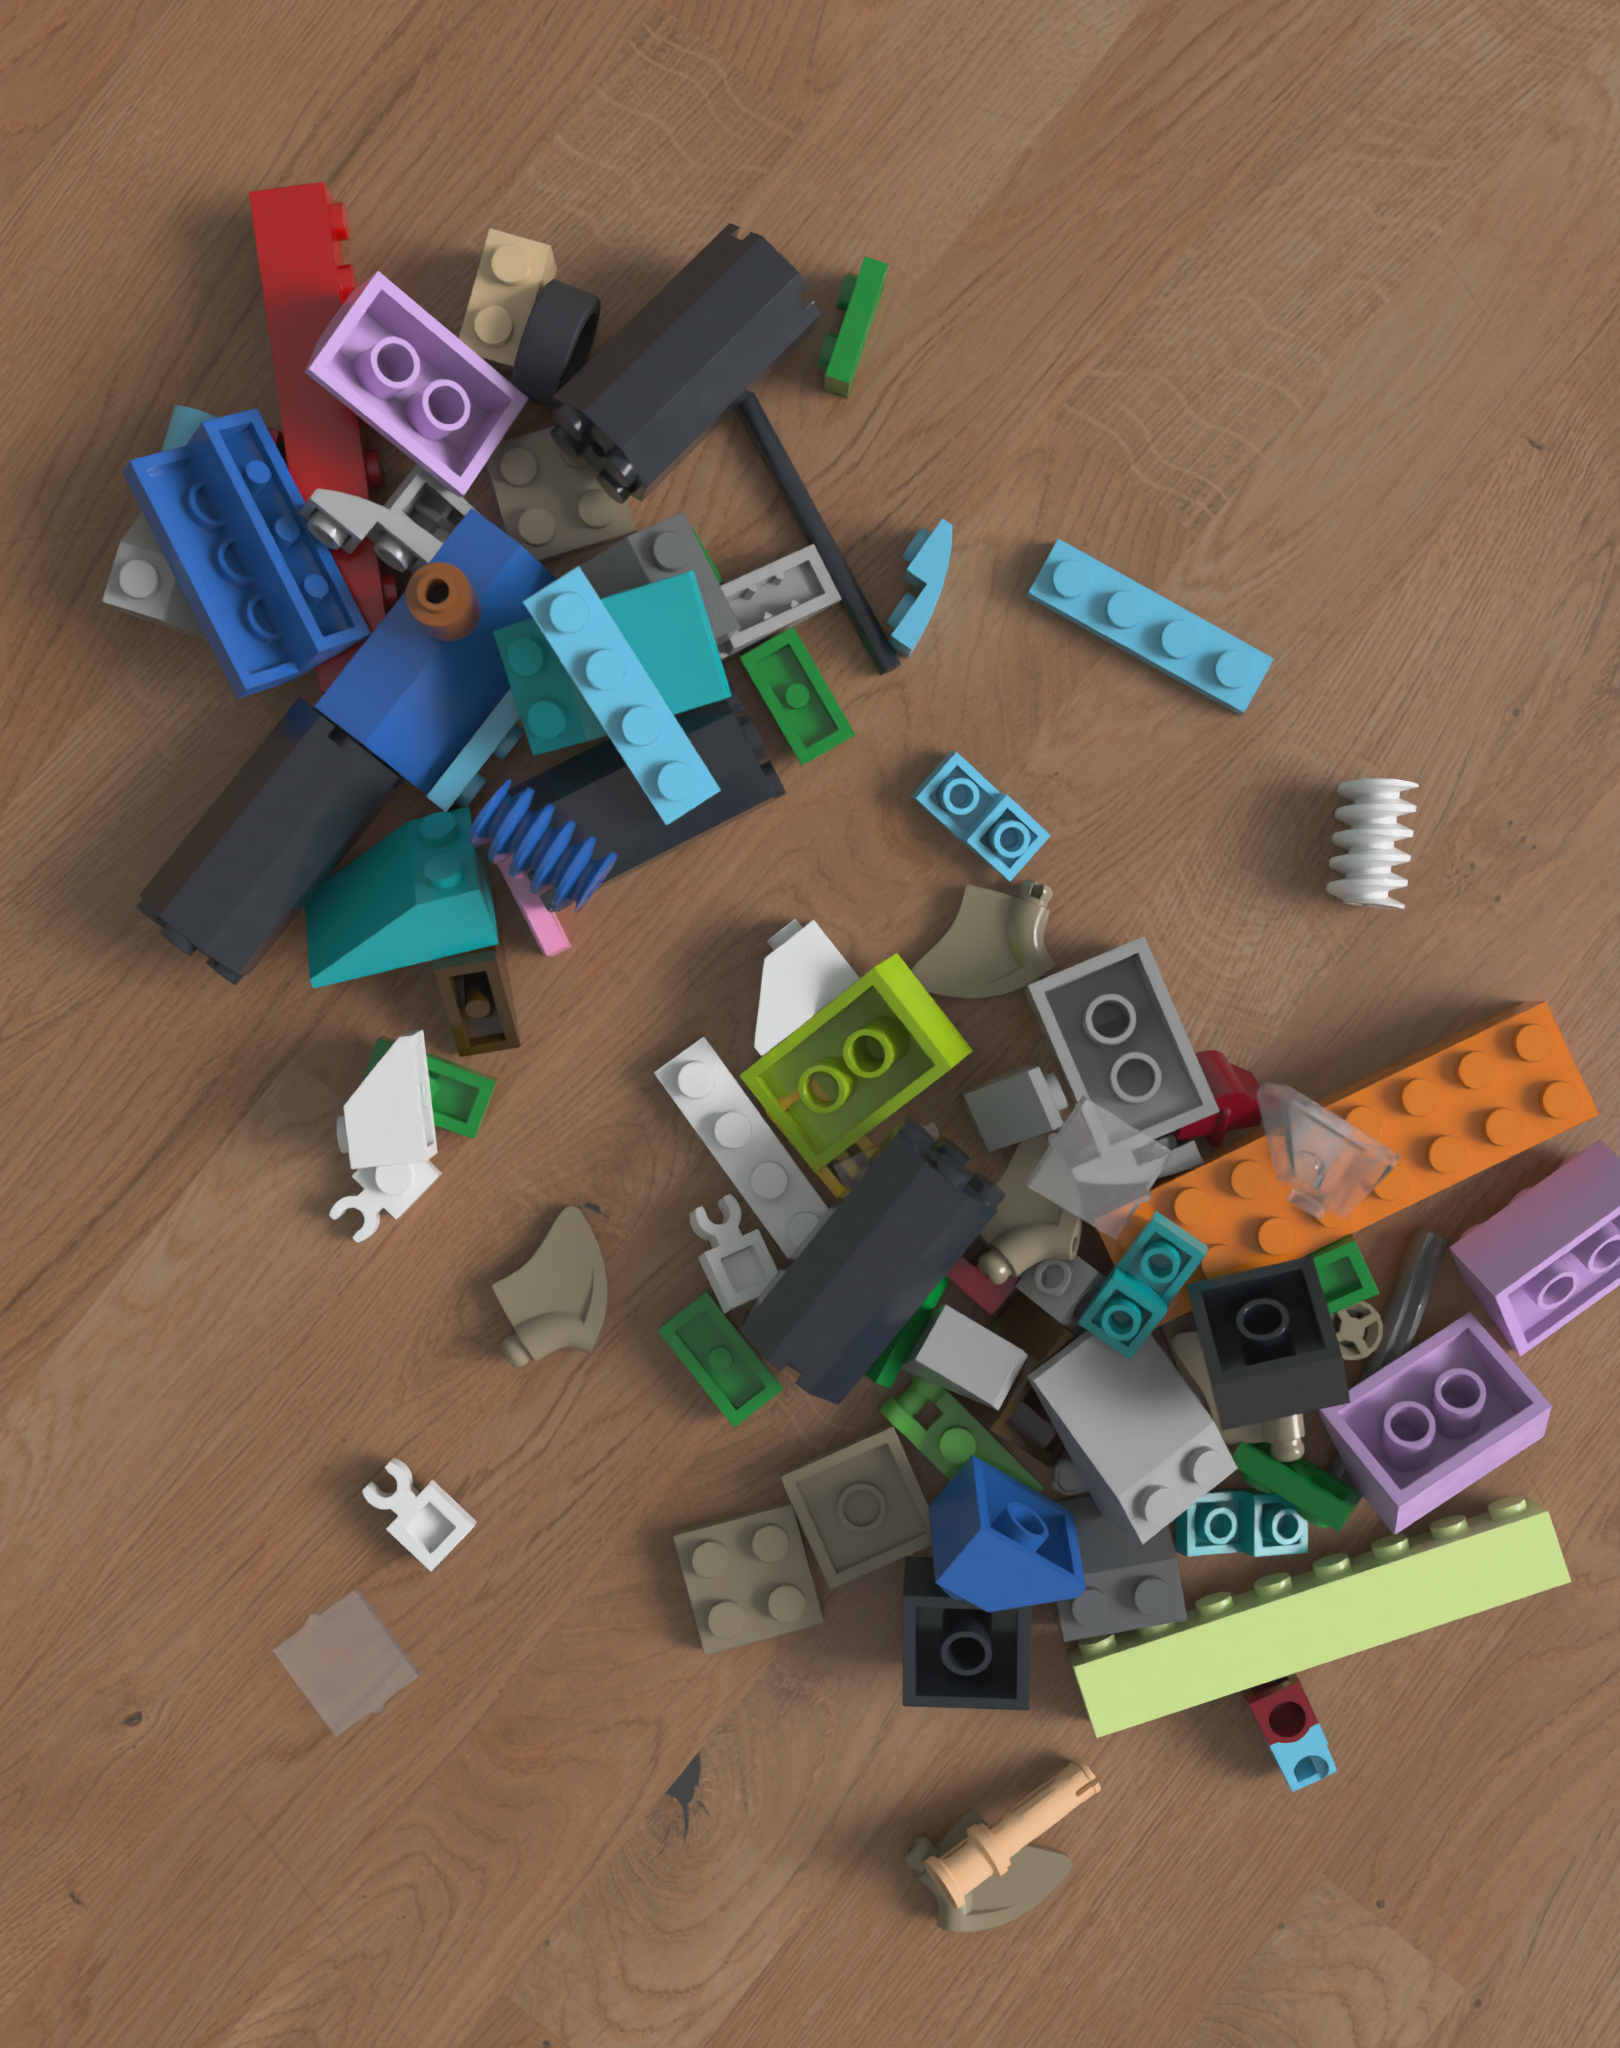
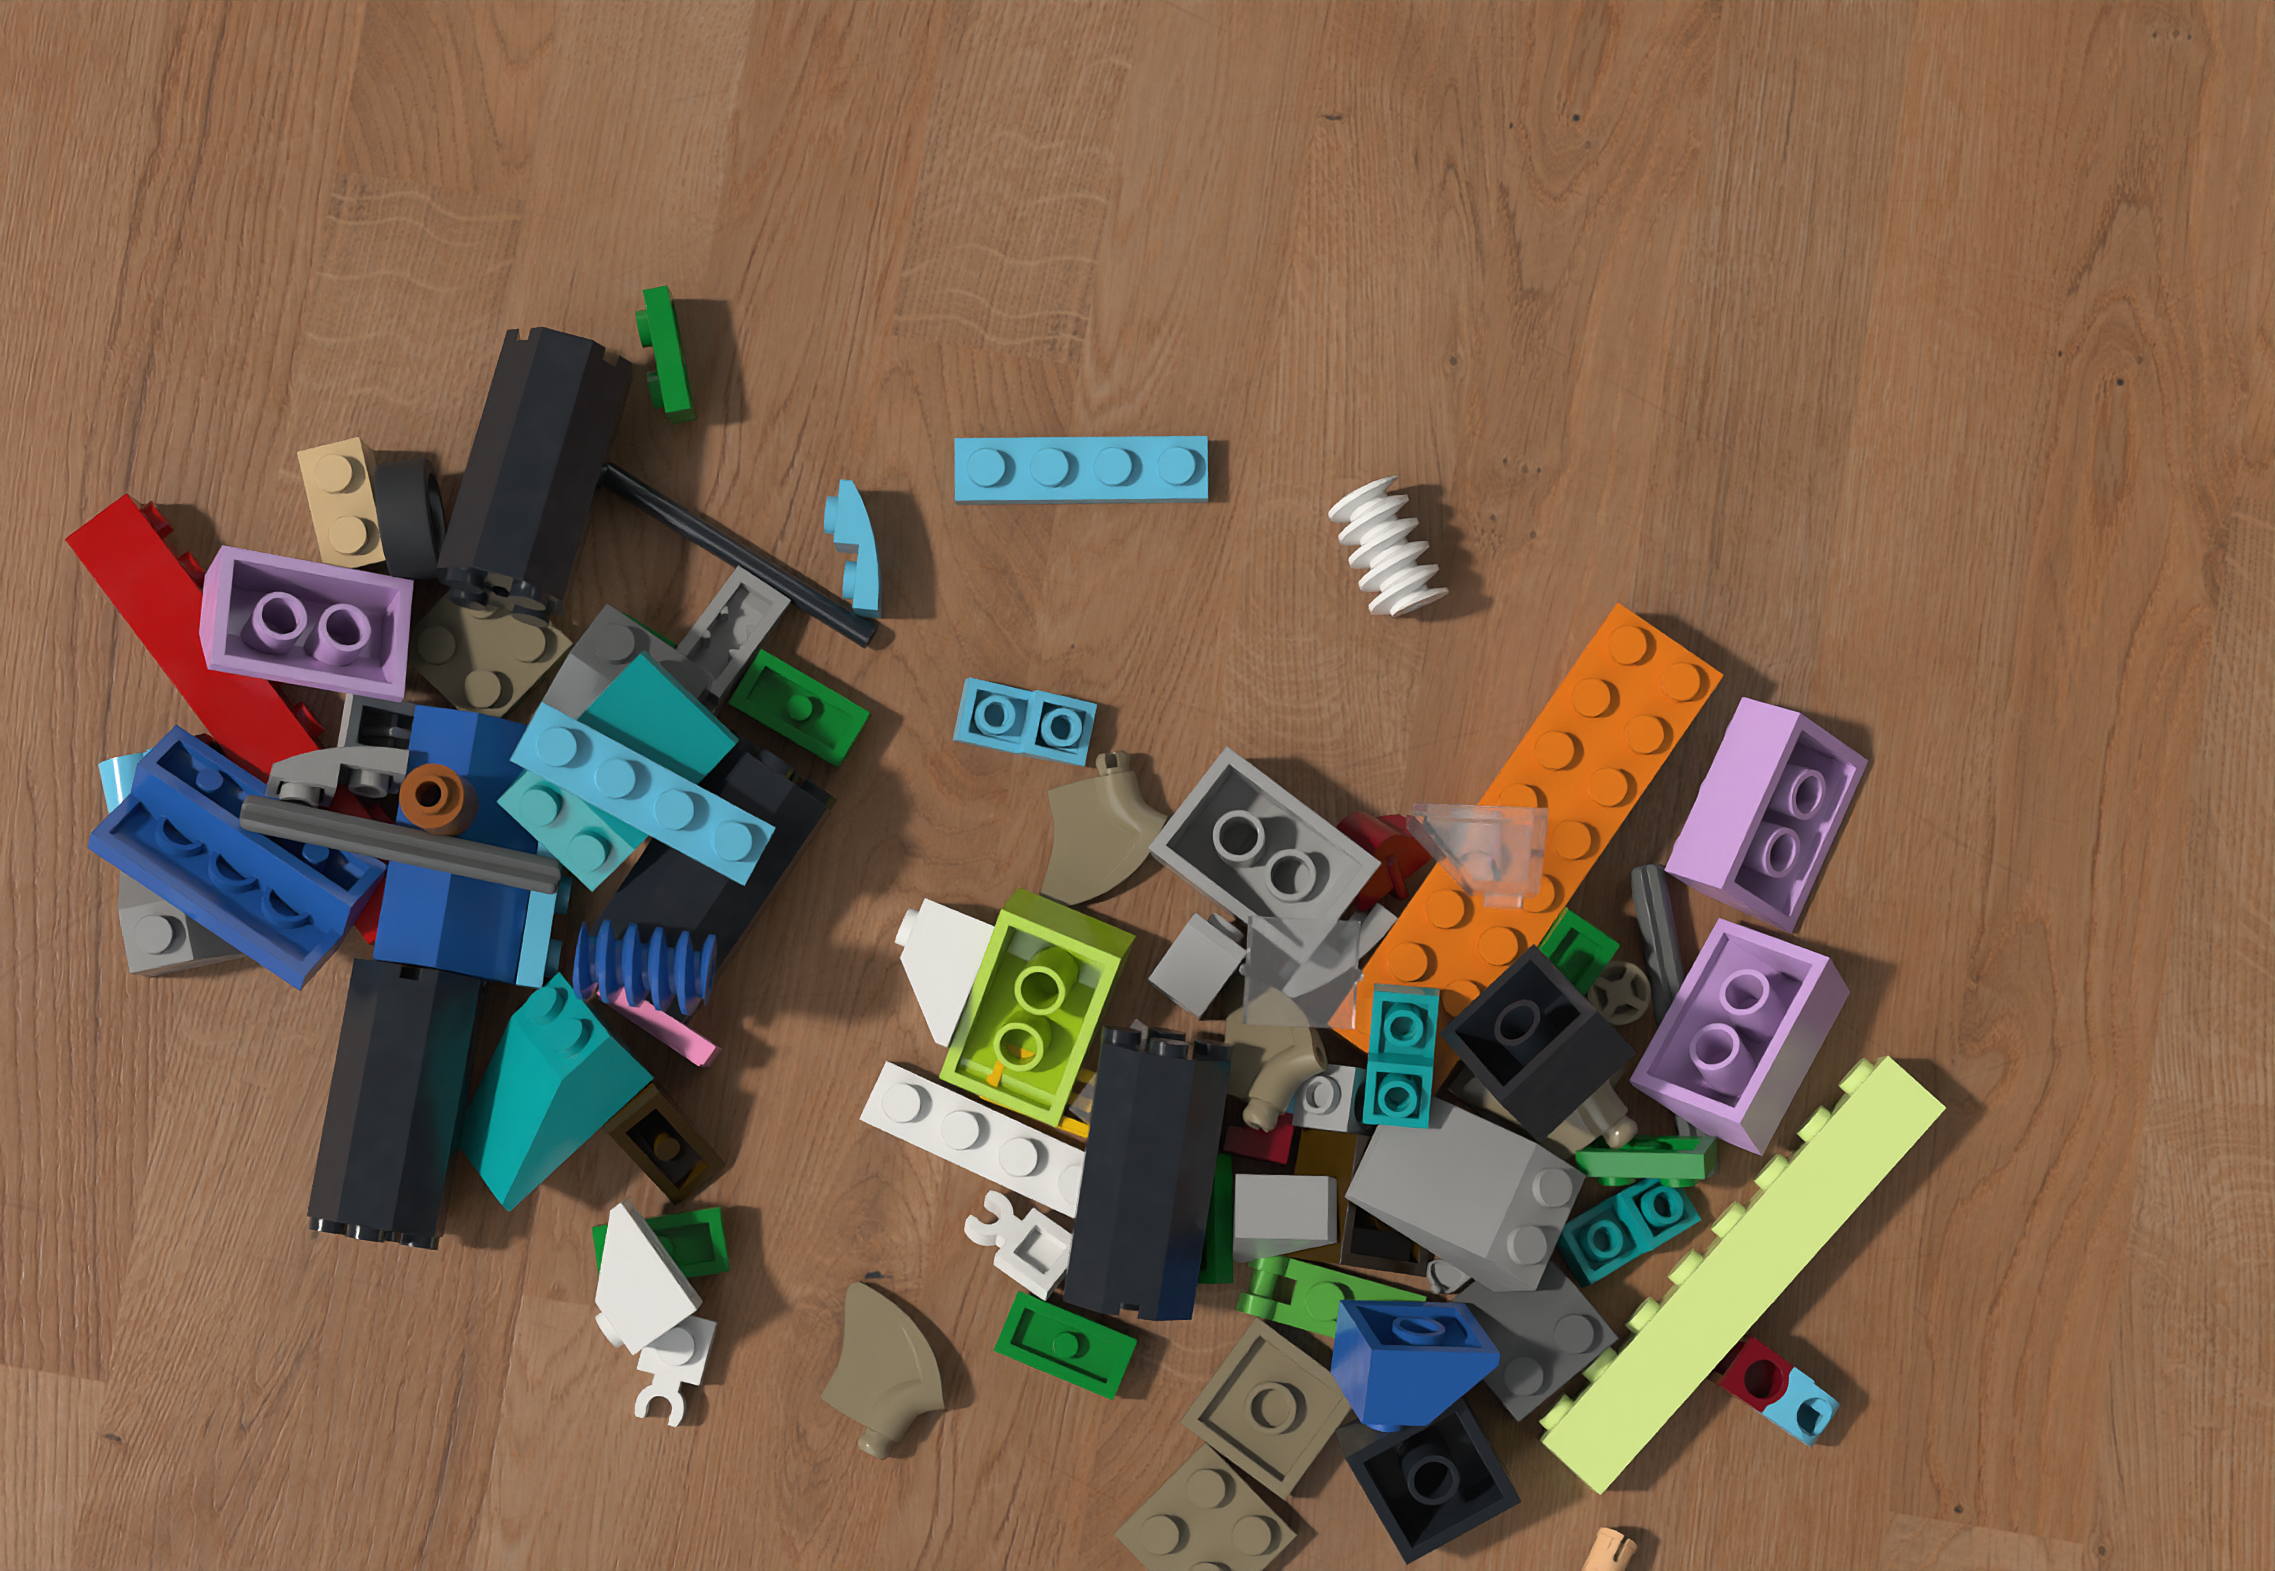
camera: 25 degrees left, 5 degrees down
none -> dark grey axle [240,795,563,895]

